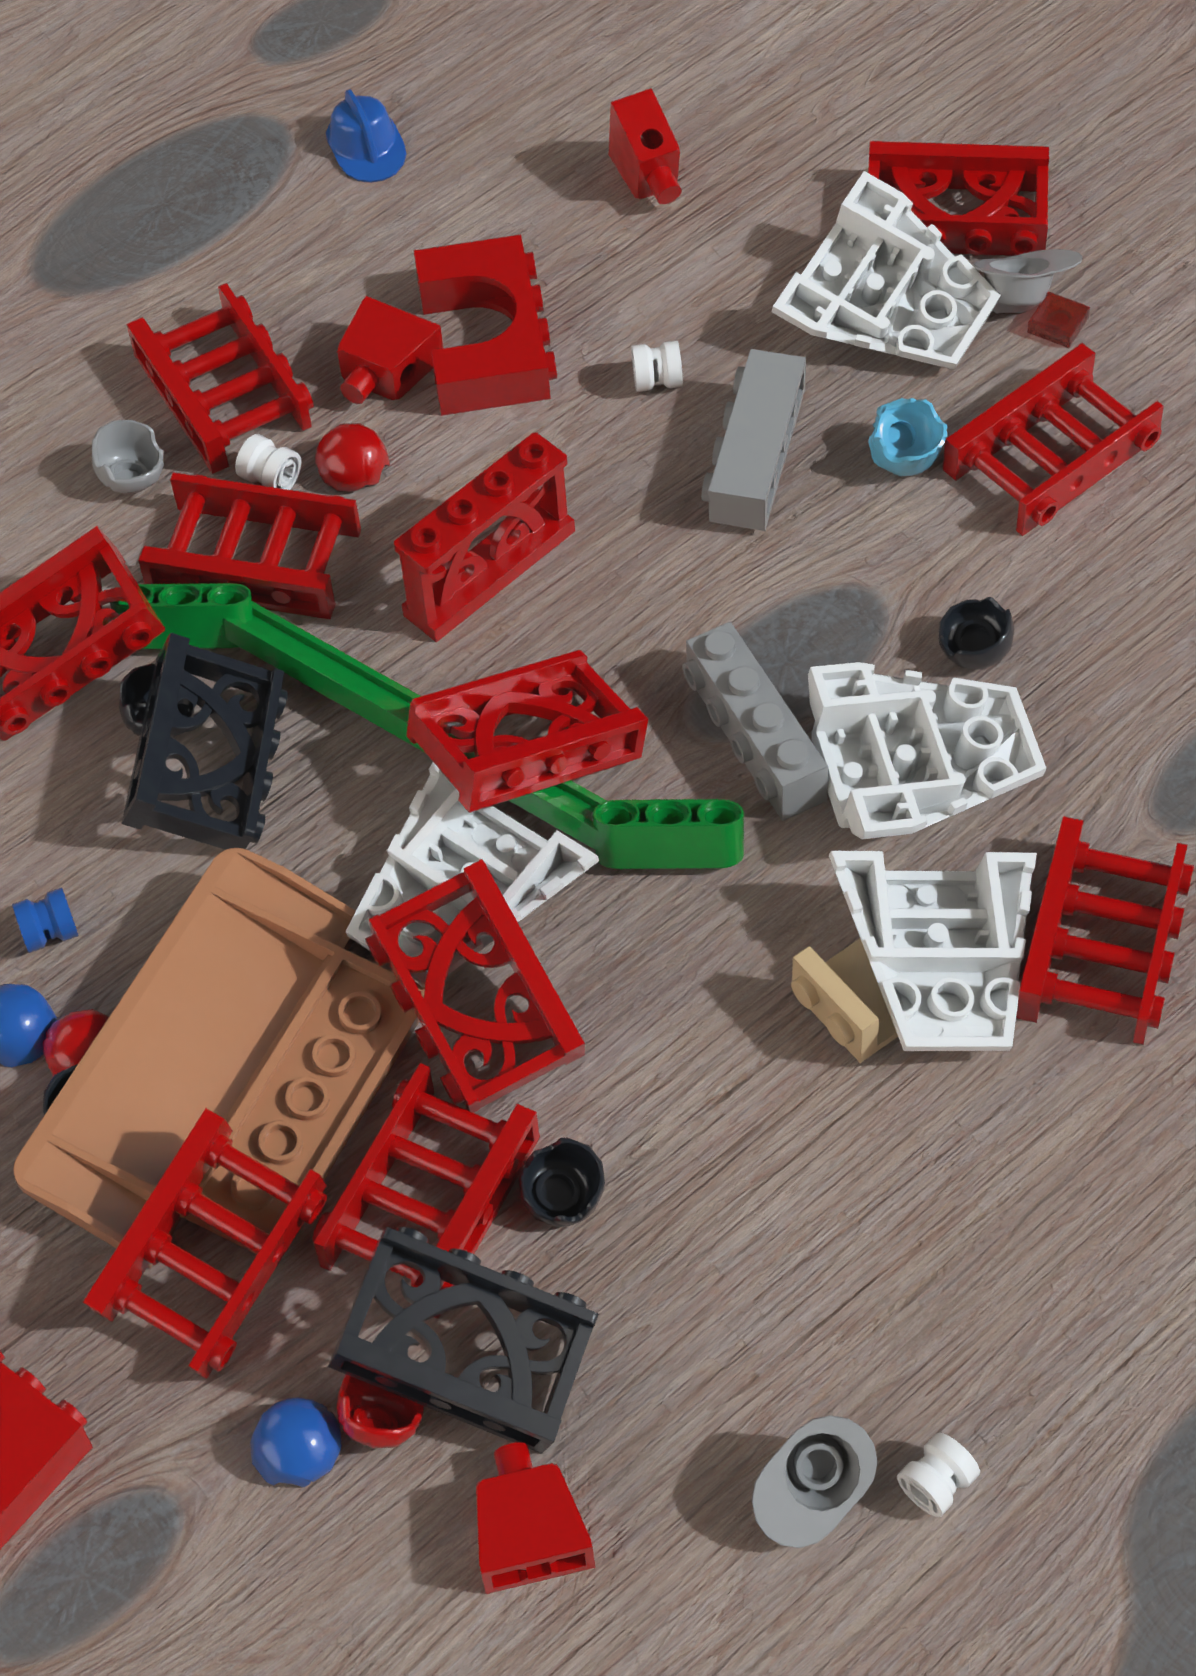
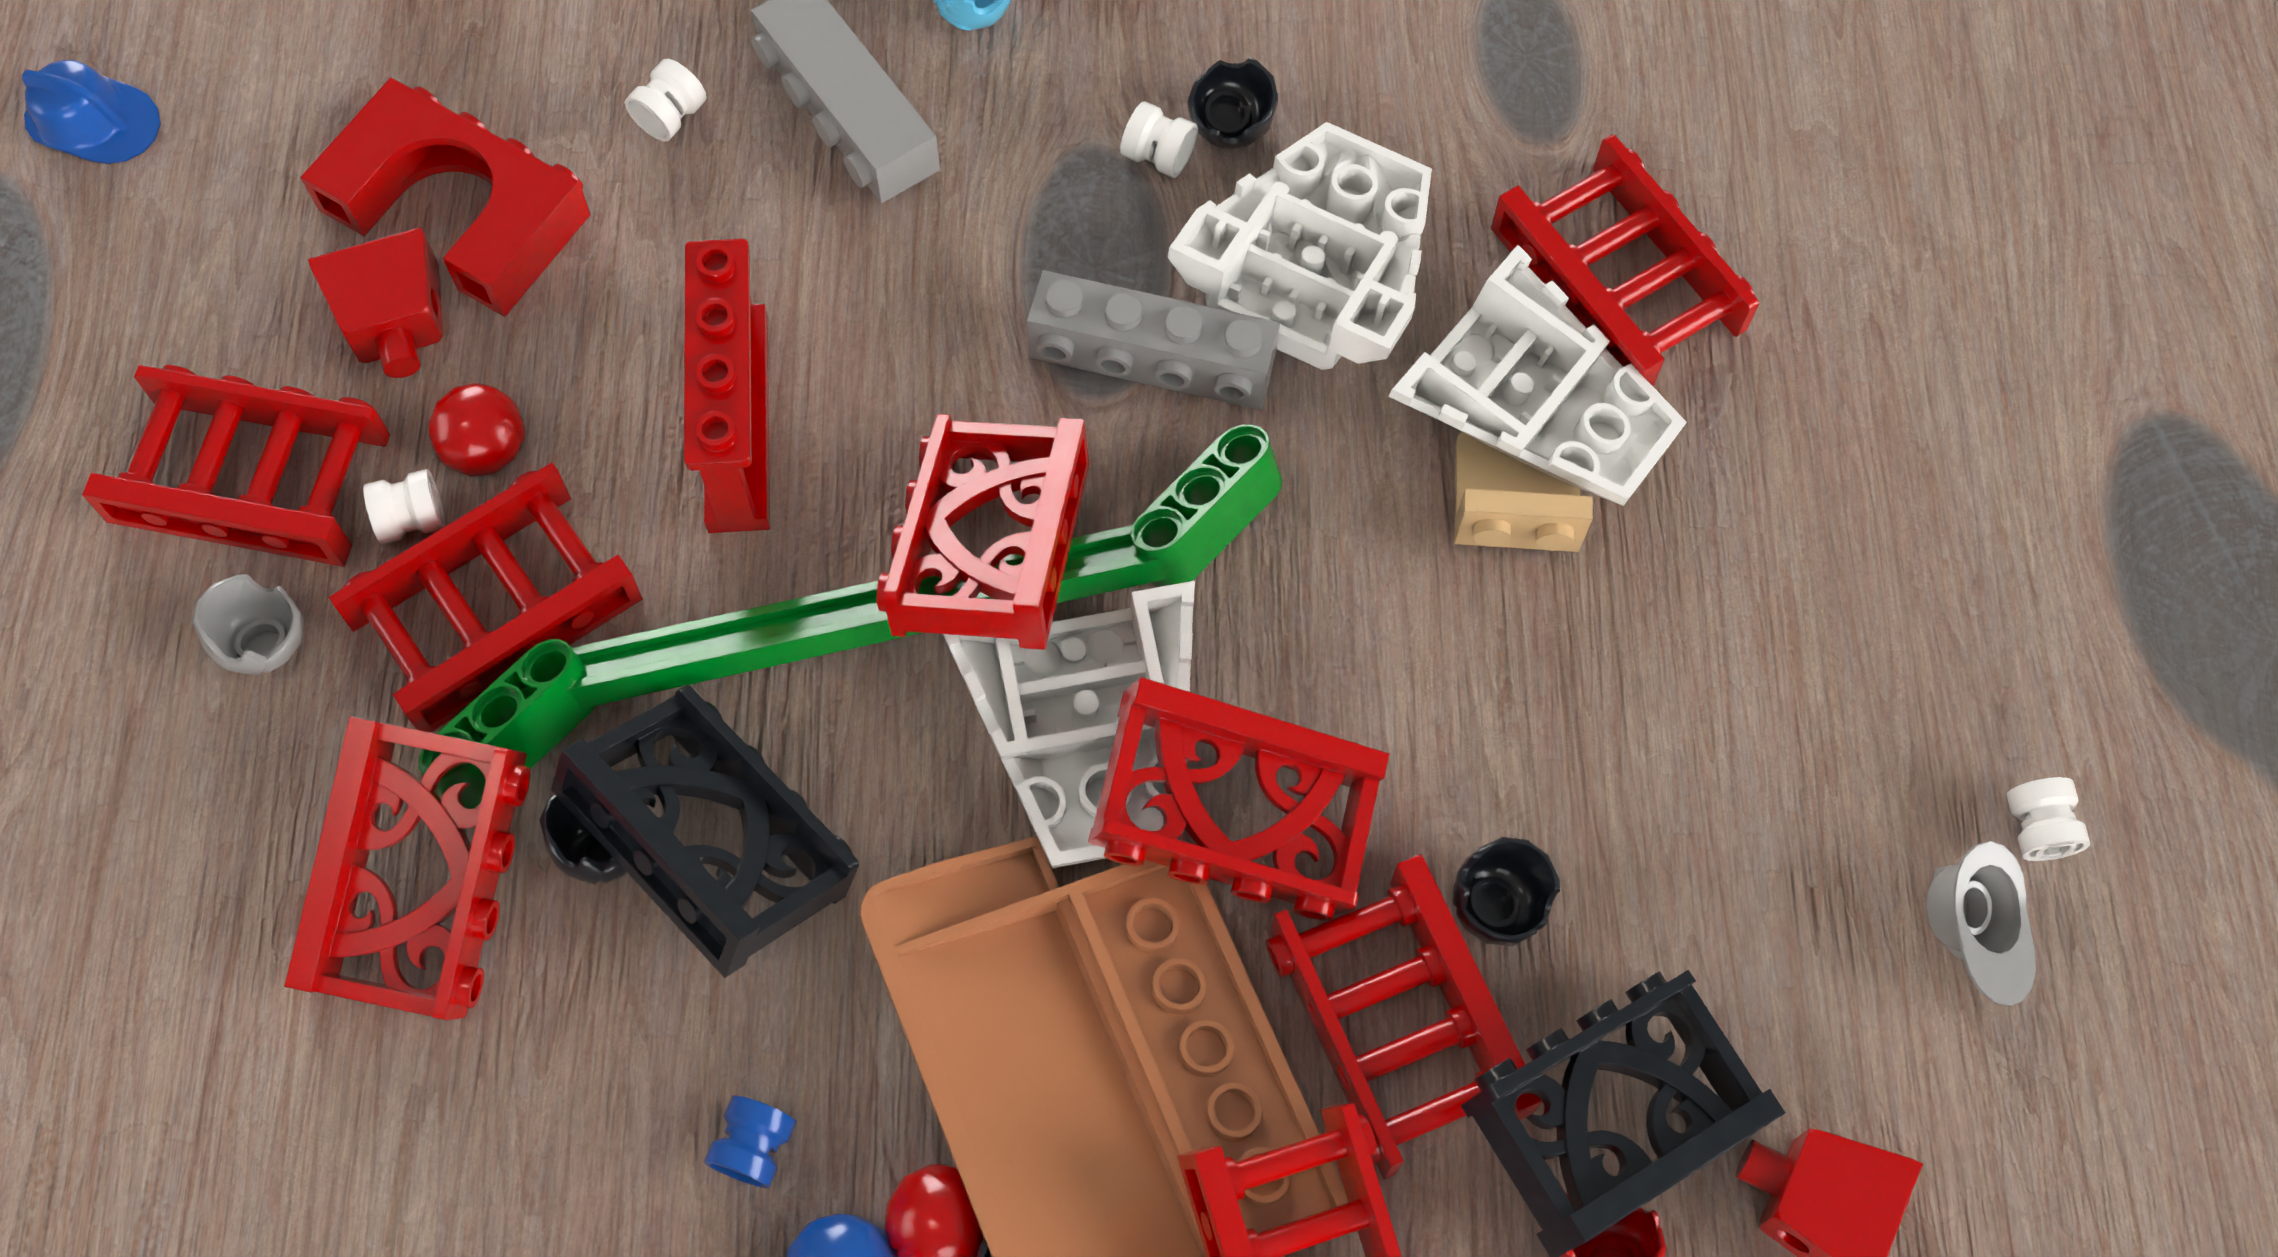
camera: 55 degrees left, 10 degrees up
none -> white wheel [1120,101,1198,179]

